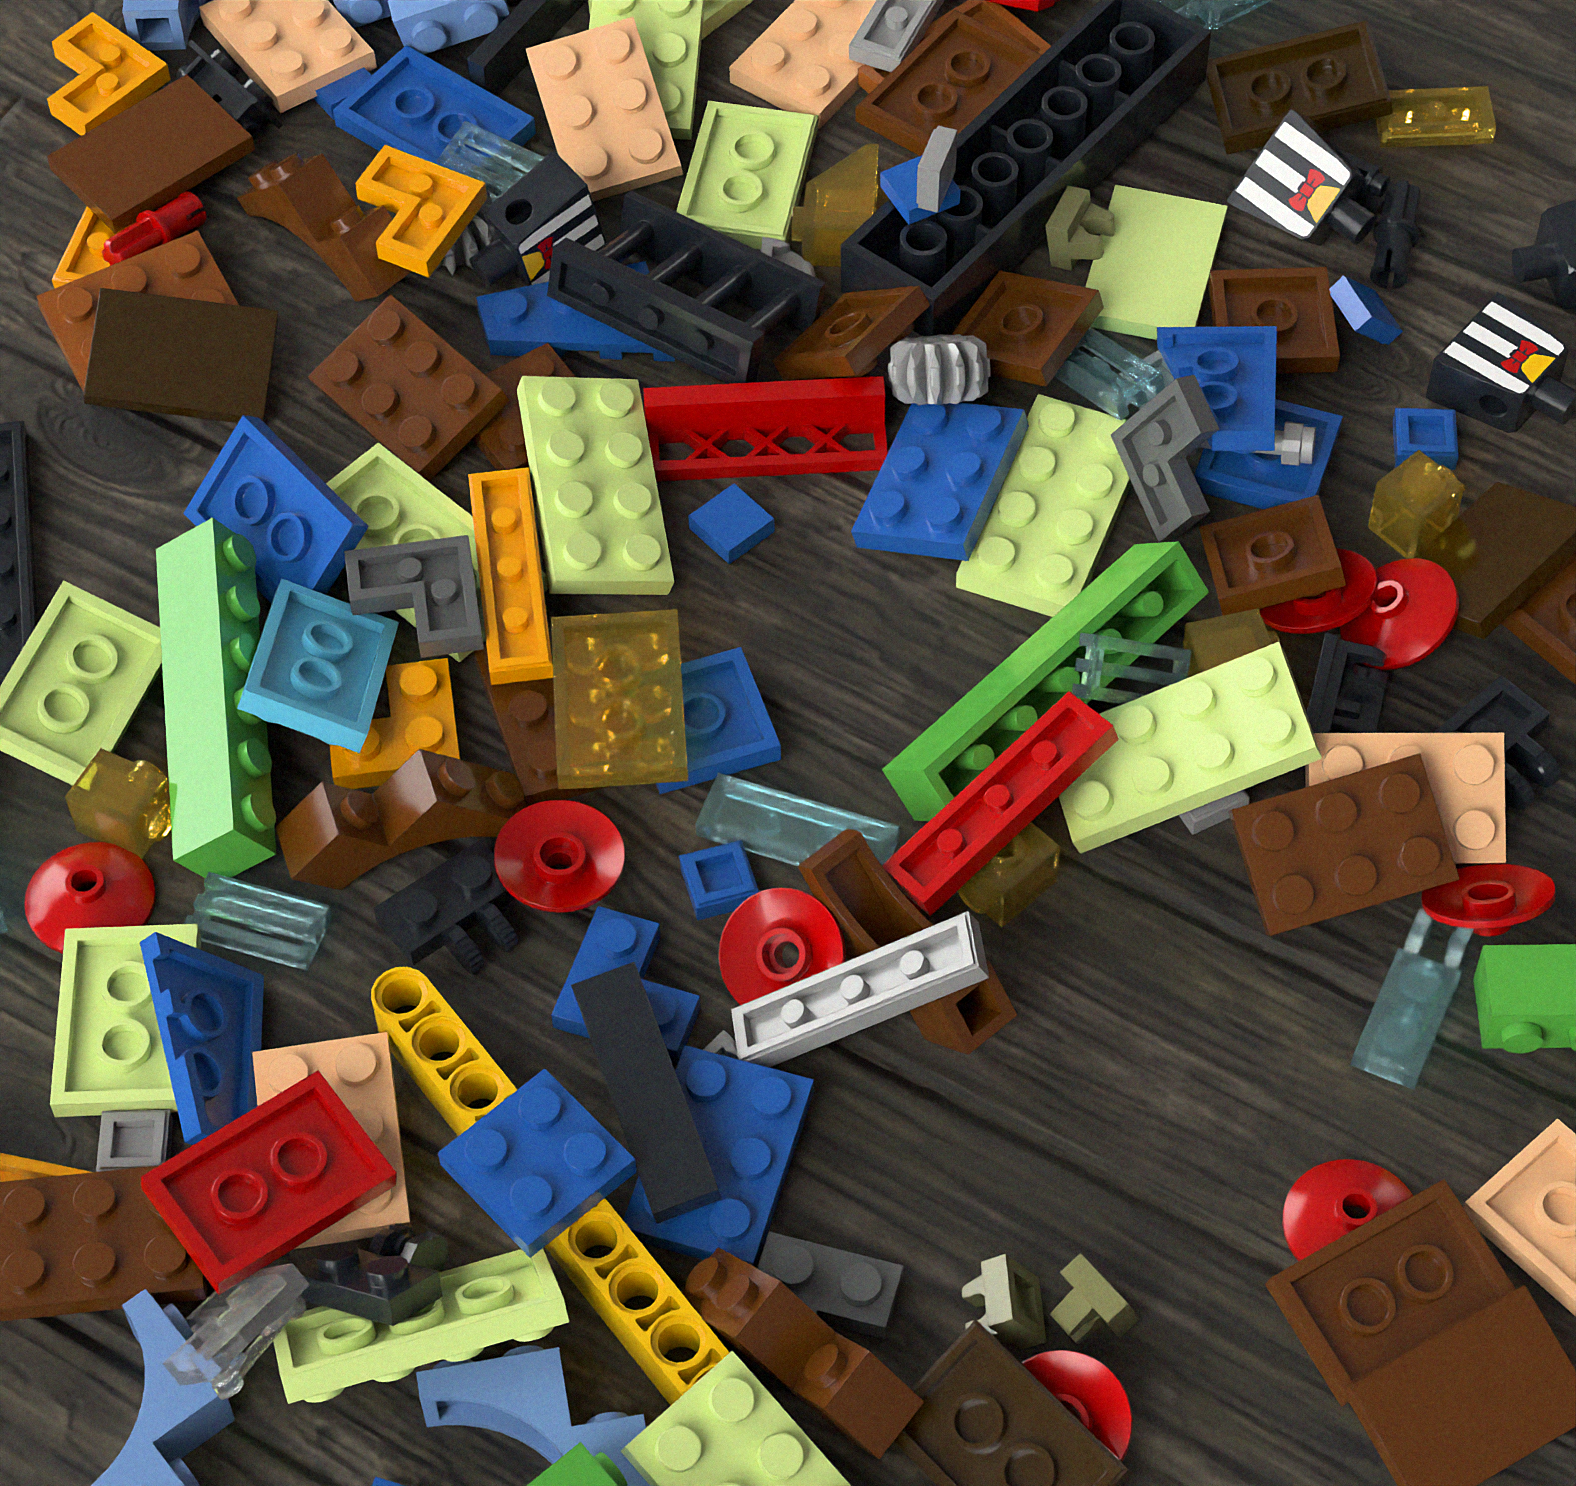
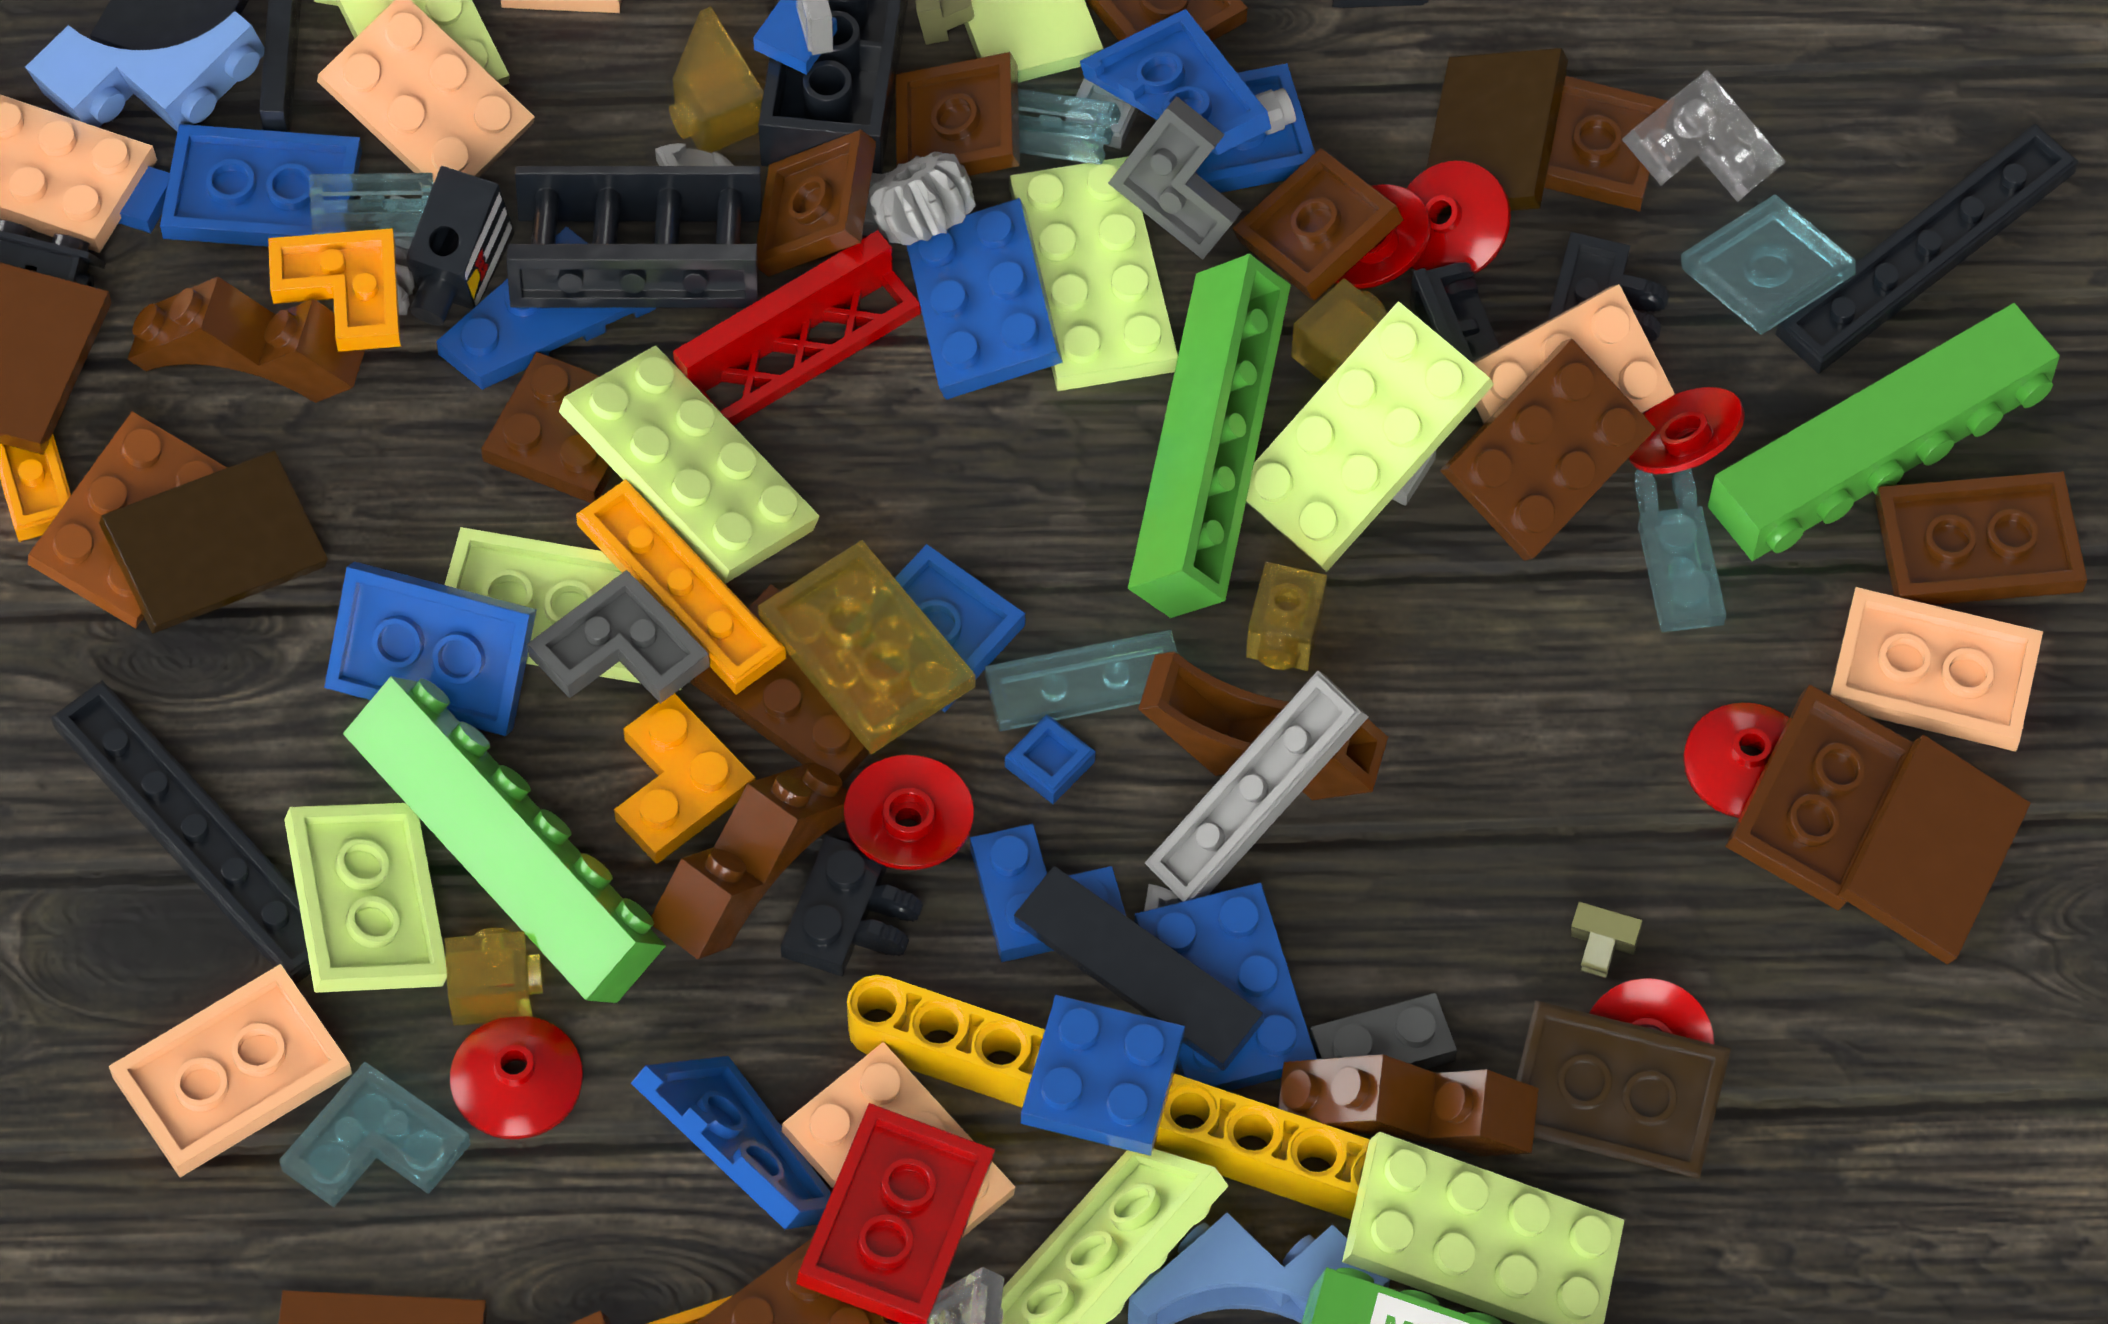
camera: 35 degrees left, 5 degrees up
yellowish green plate [50,924,201,1117] -> none
light grey tile [96,1109,174,1172] -> none
red axle [101,191,207,266] -> none
clear light blue tile [184,872,332,971] -> none
medium azure plate [237,578,399,753] -> none
black hinge [289,1223,450,1326] -> none
reddish brown plate [308,294,510,482] -> none
yellowish green tile [676,101,818,250] -> none
blue tile [688,483,775,564] -> none
red dish [719,888,846,1005] -> none
red fence [882,691,1119,916] -> none
olive tile [962,1254,1046,1350] -> none
clear light blue tile [1072,633,1192,704] -> none
clear yellow brick [1368,450,1465,559] -> none
blue tile [1393,408,1459,470] -> none

